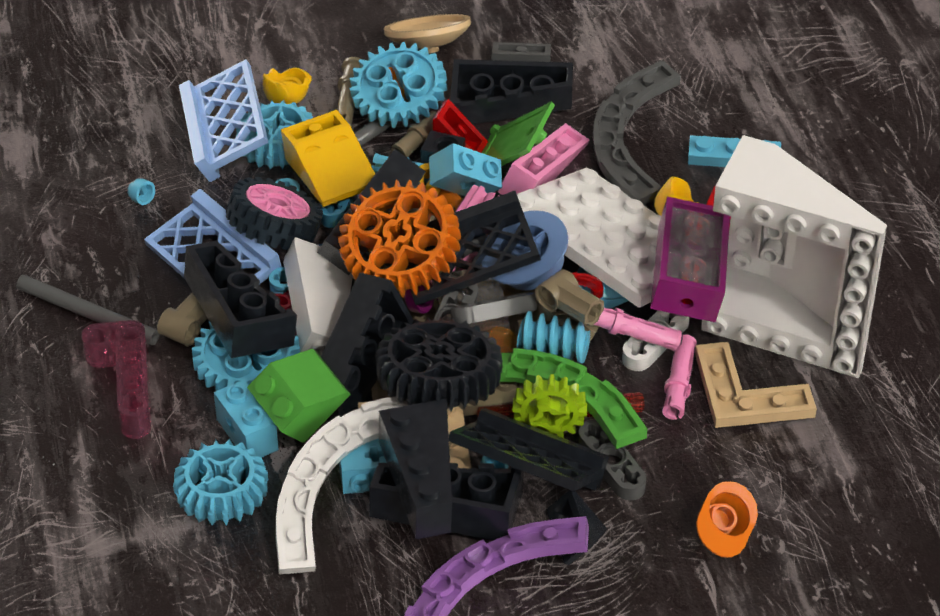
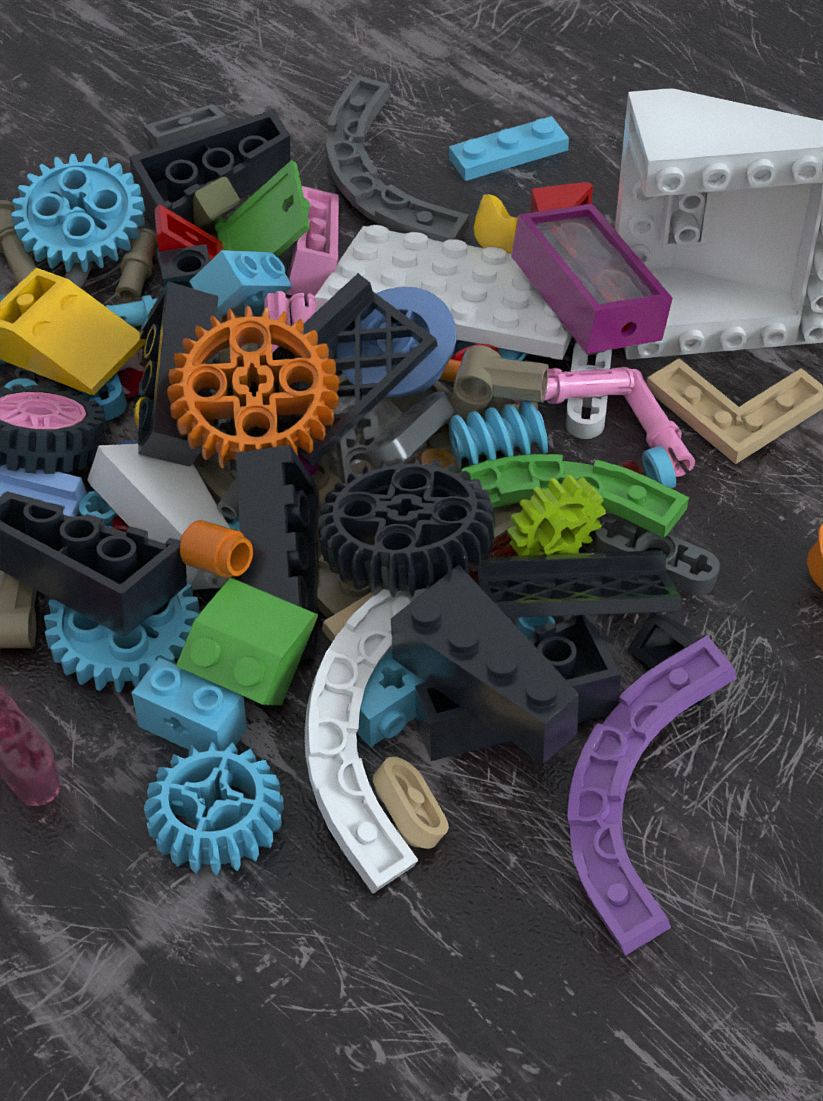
camera: 30 degrees left, 5 degrees up
tan dish [384,14,471,53] -> none
none -> orange brick [180,520,253,578]
none -> olive slope [193,177,241,229]
none -> tan plate [373,757,449,849]
none -> medium azure tile [642,446,676,489]

